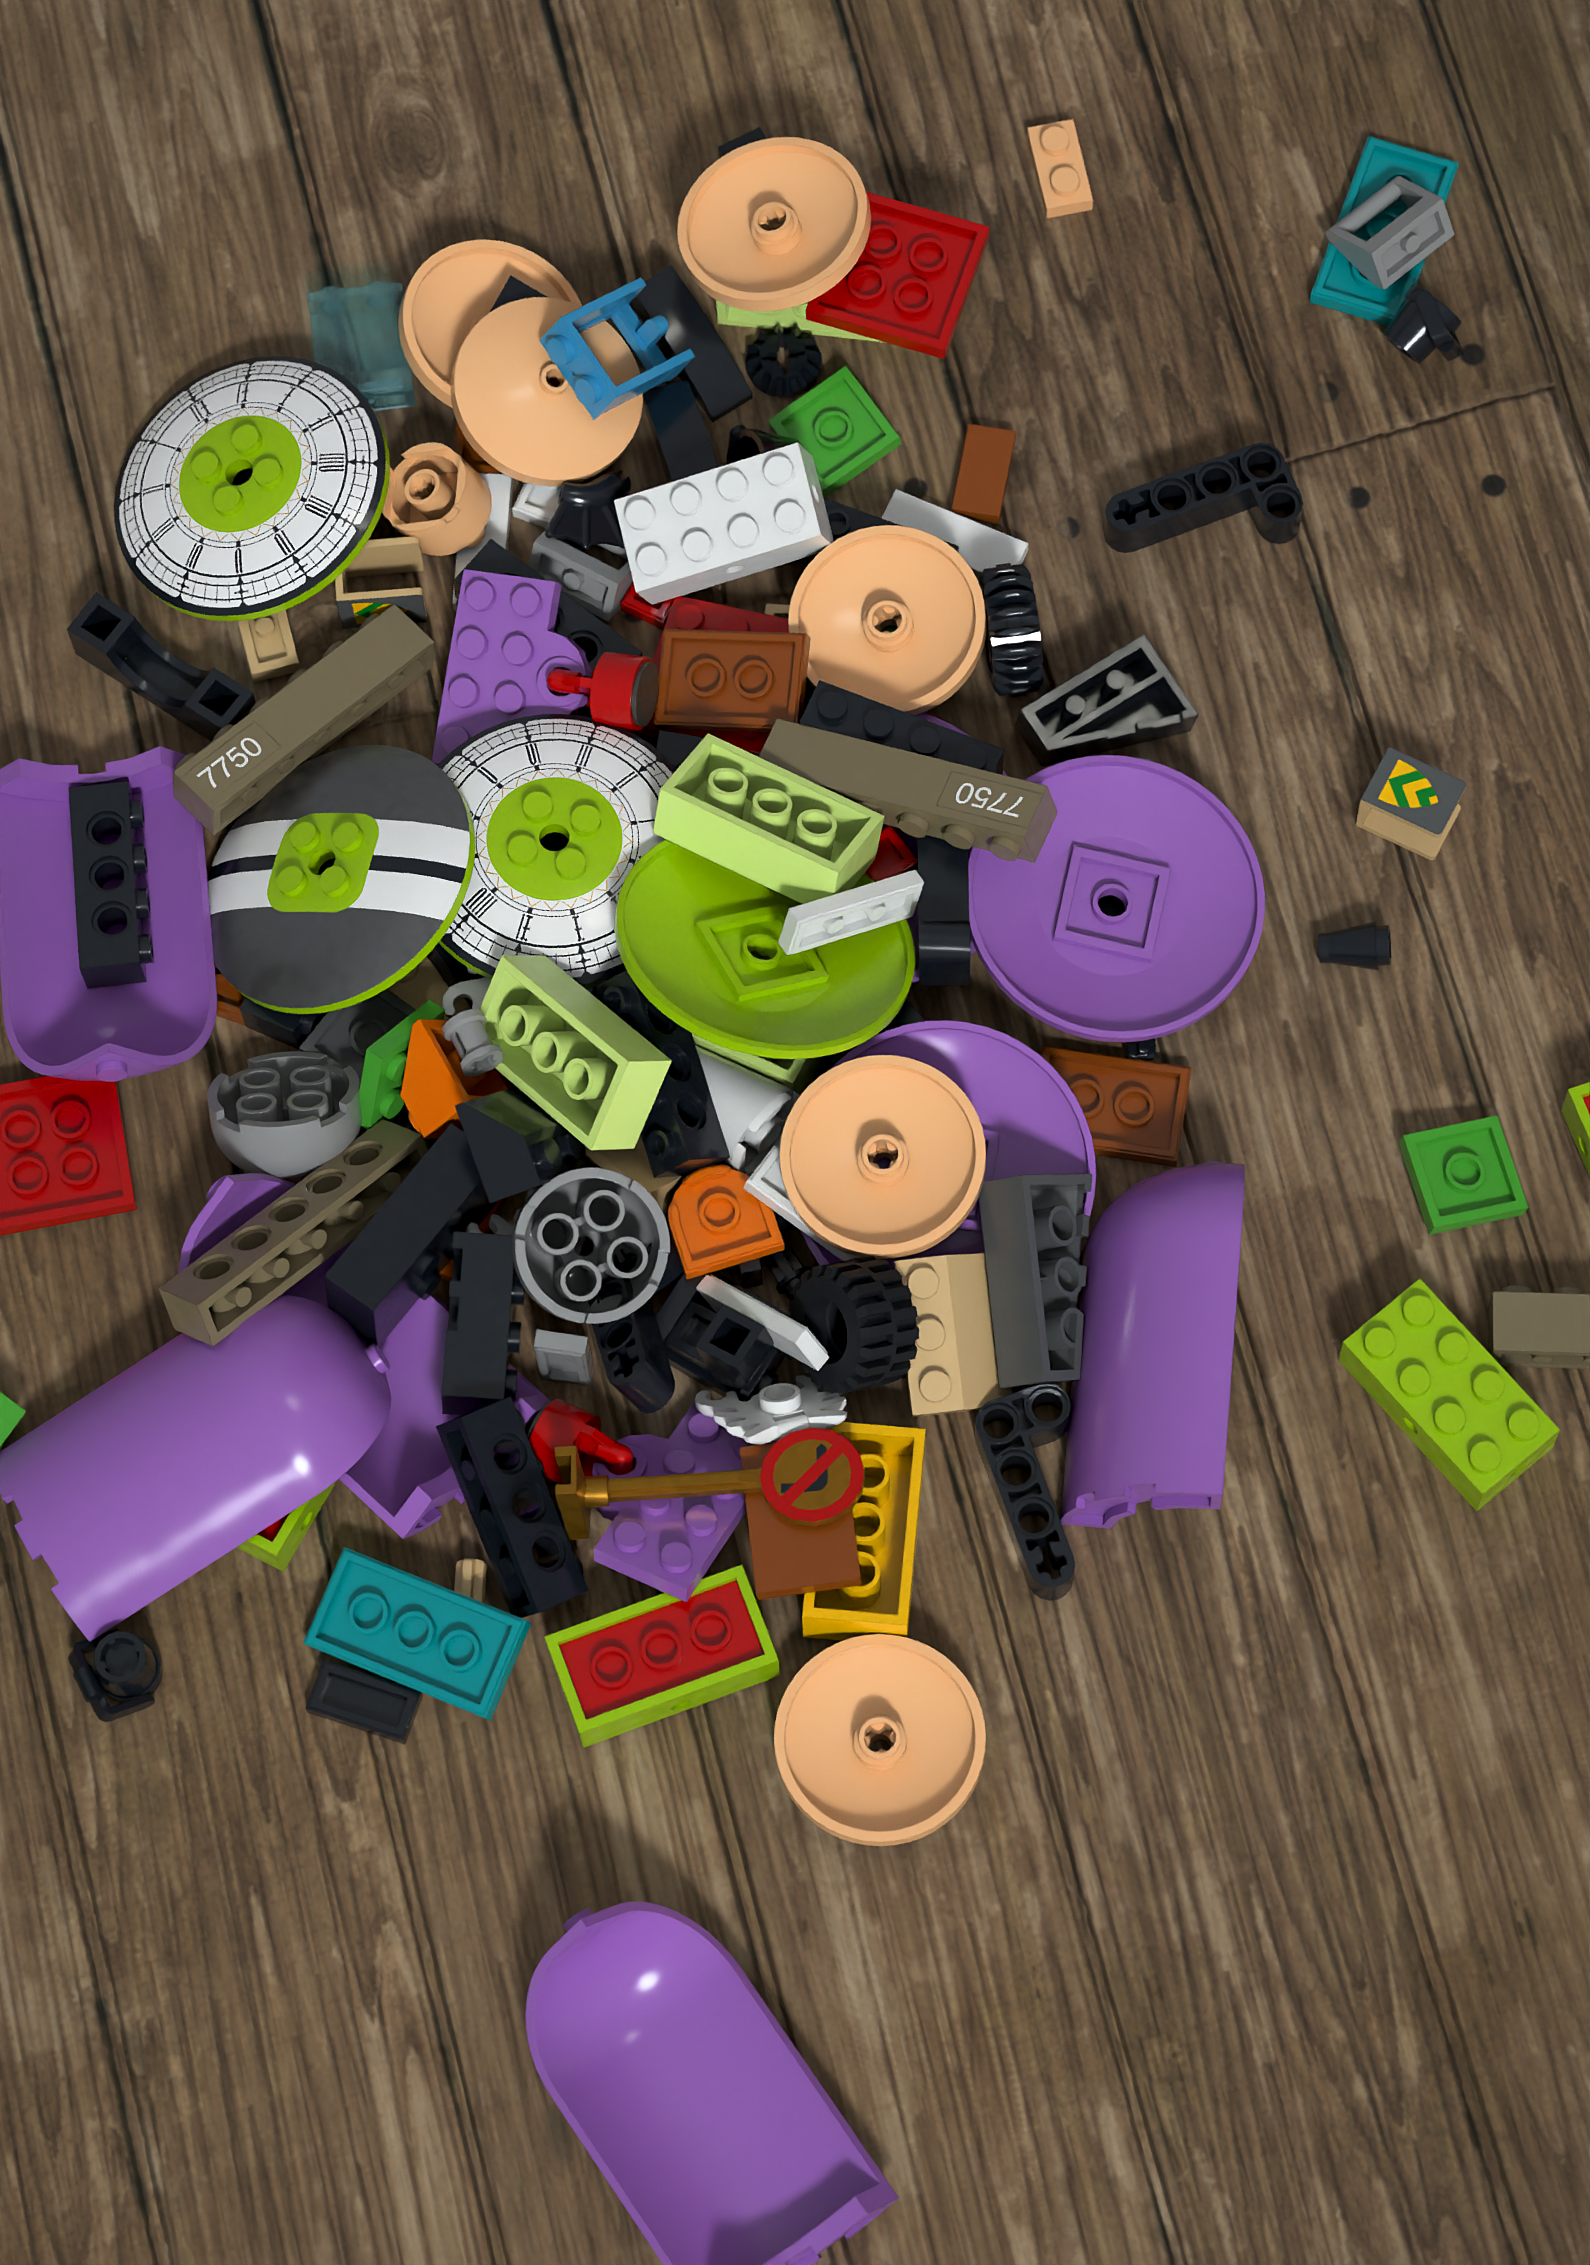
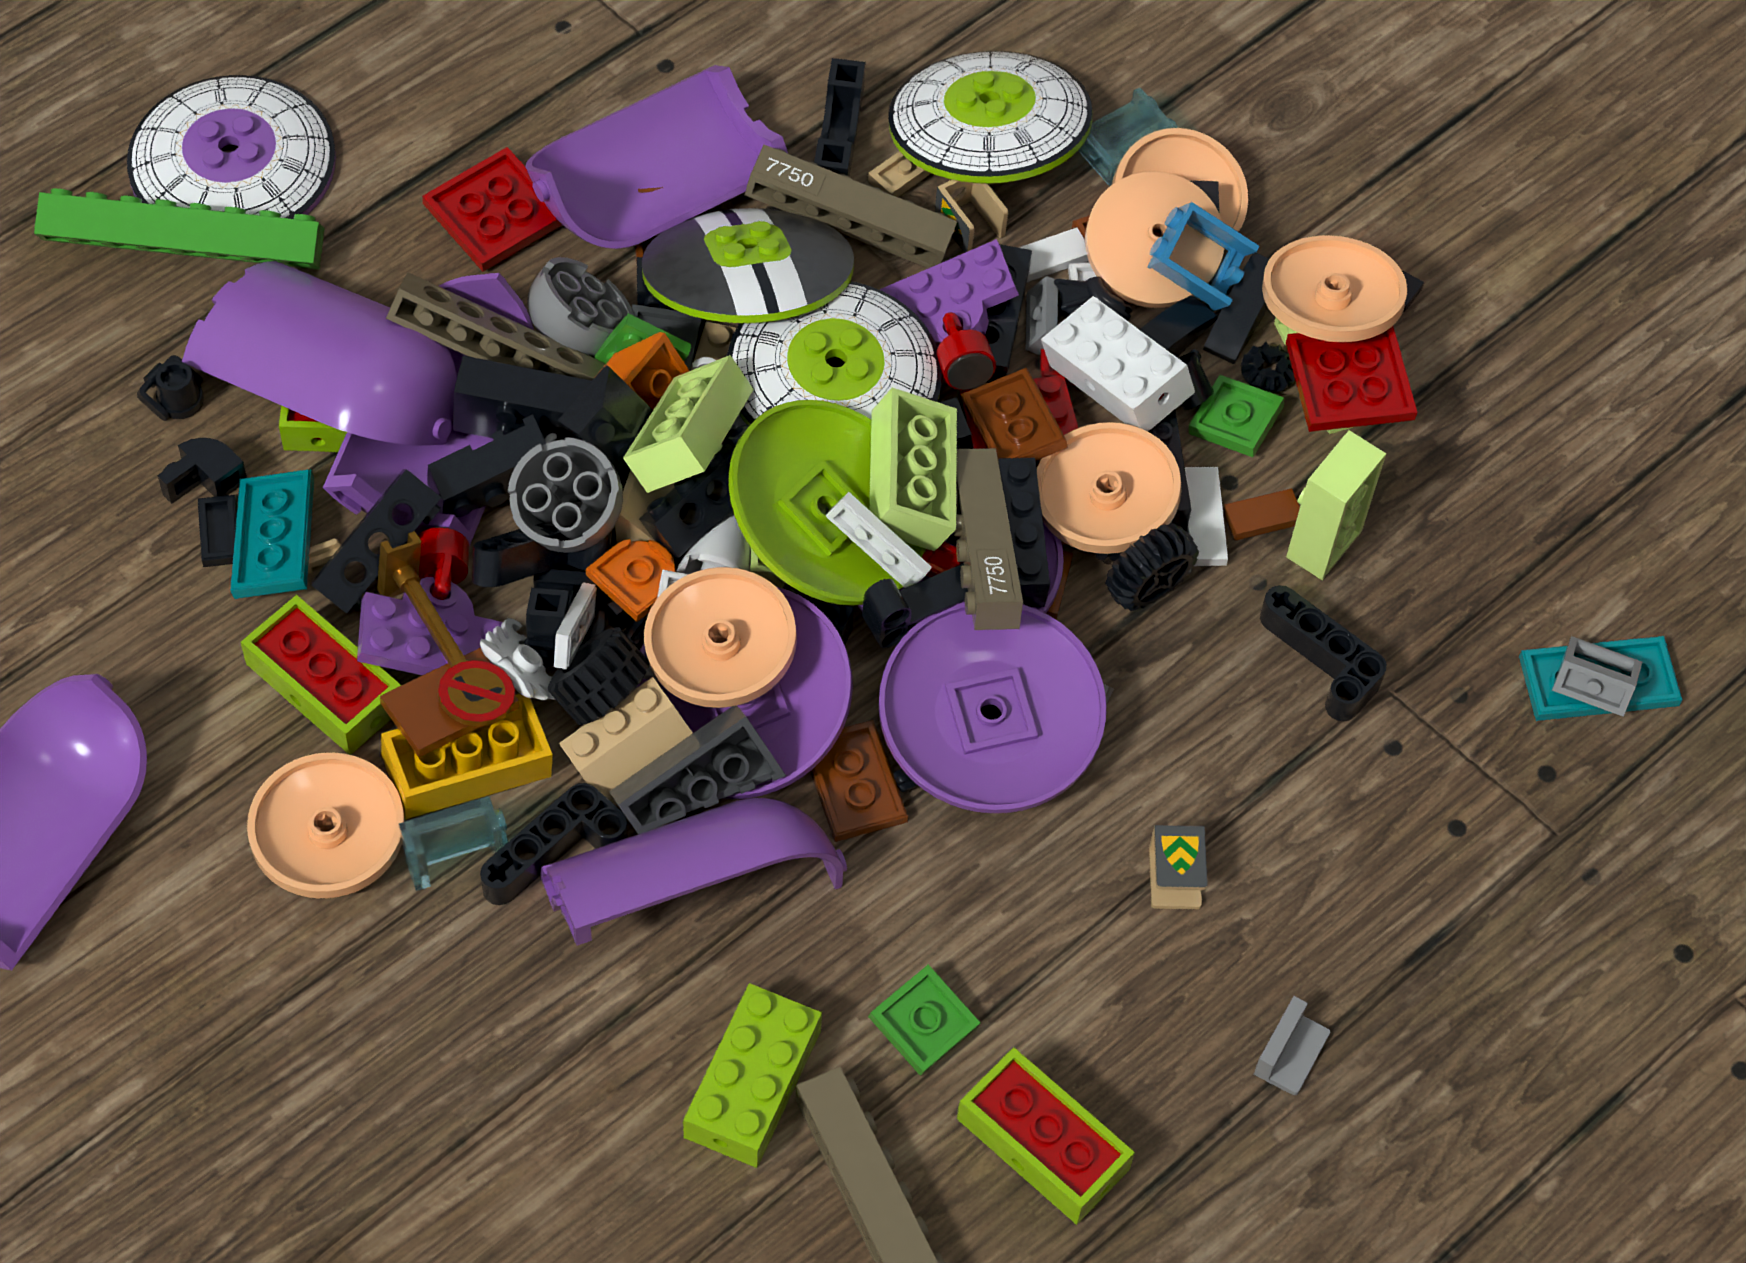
camera: 55 degrees right, 10 degrees down
black brick [69,781,154,989] -> none
light nougat brick [382,442,492,556] -> none
light grey bush [442,1009,504,1077] -> none
light grey tile [534,1329,594,1386] -> none
black wedge [1015,634,1198,766] -> none
light nougat plate [1027,119,1093,218] -> none
black cone [1318,921,1391,971] -> none
black piece [1383,284,1464,364] -> none
none -> black brick [157,438,247,504]
none -> clear light blue panel [399,796,508,891]
none -> yellowish green brick [1286,430,1386,580]

